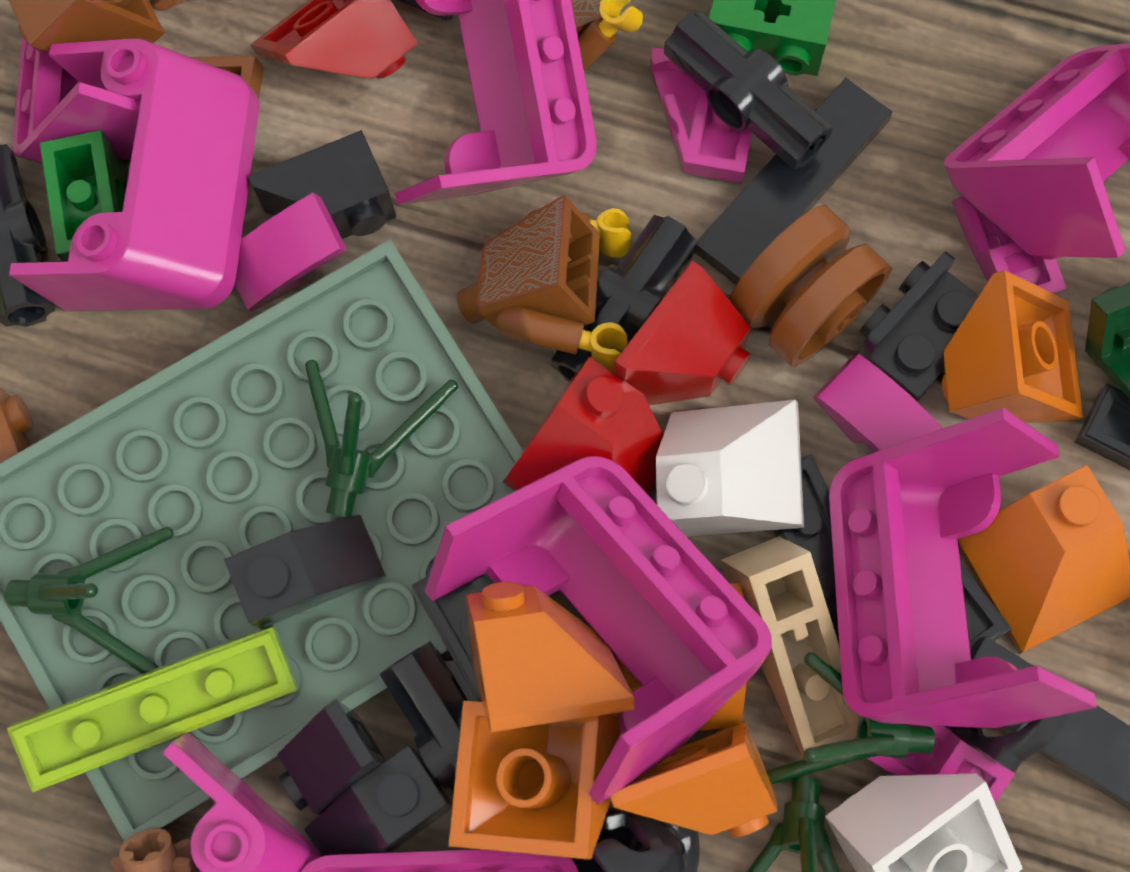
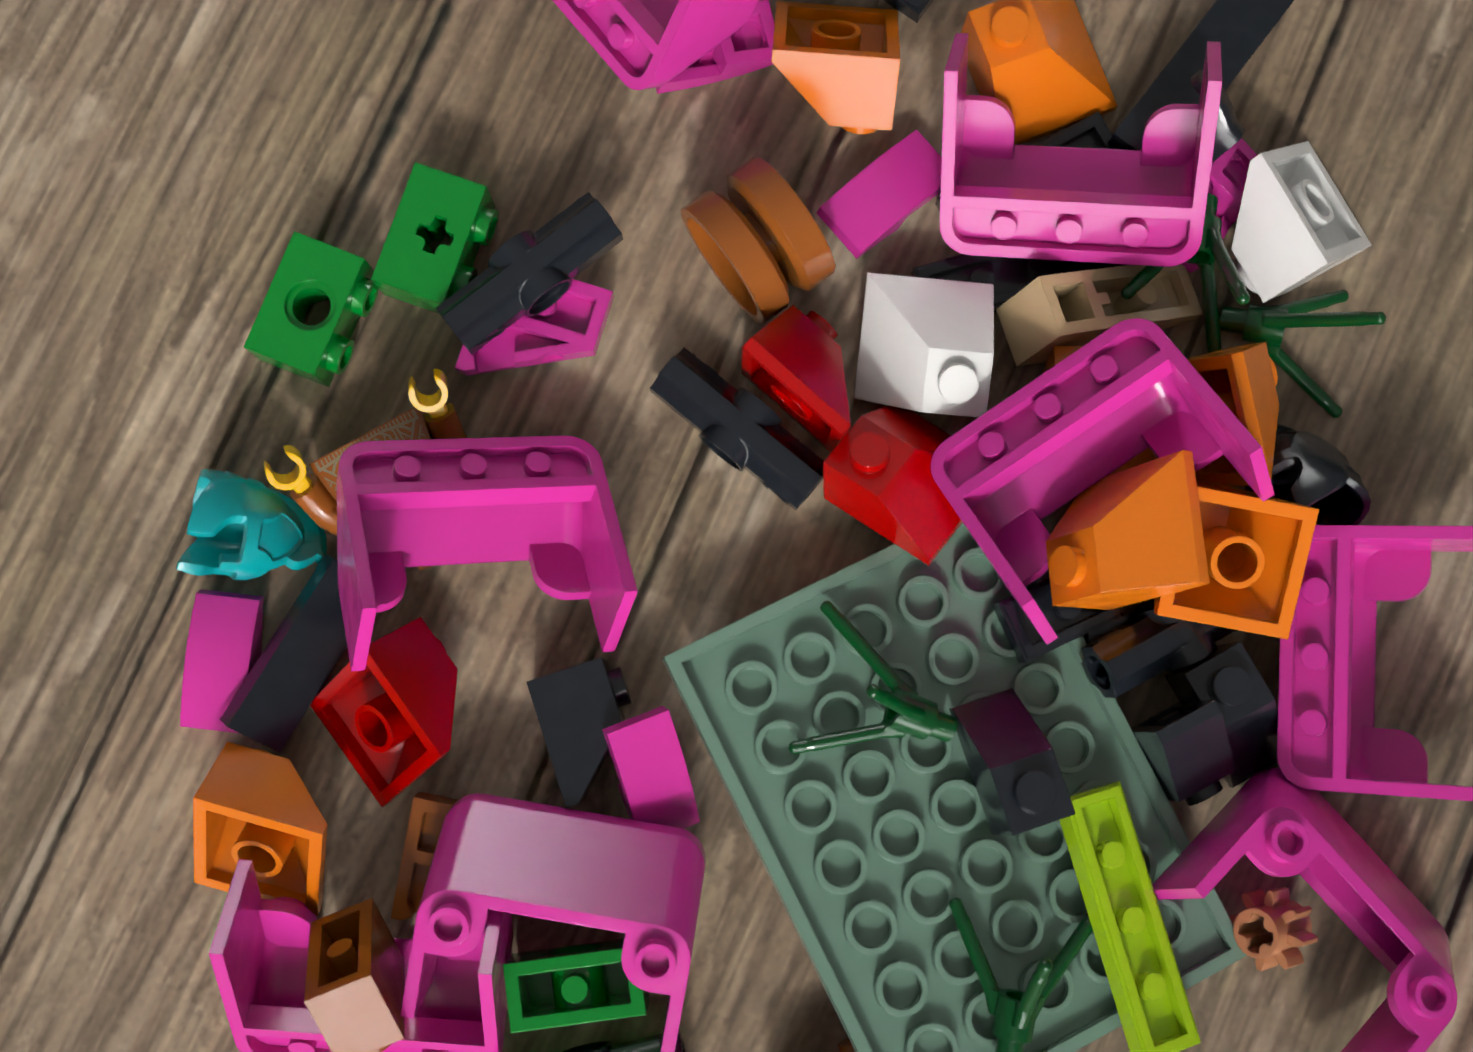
camera: 90 degrees left, 10 degrees up
dark orange torso [457,195,632,373] -> none
black tile [694,77,892,285] -> none
black bracket [858,251,979,401] -> none

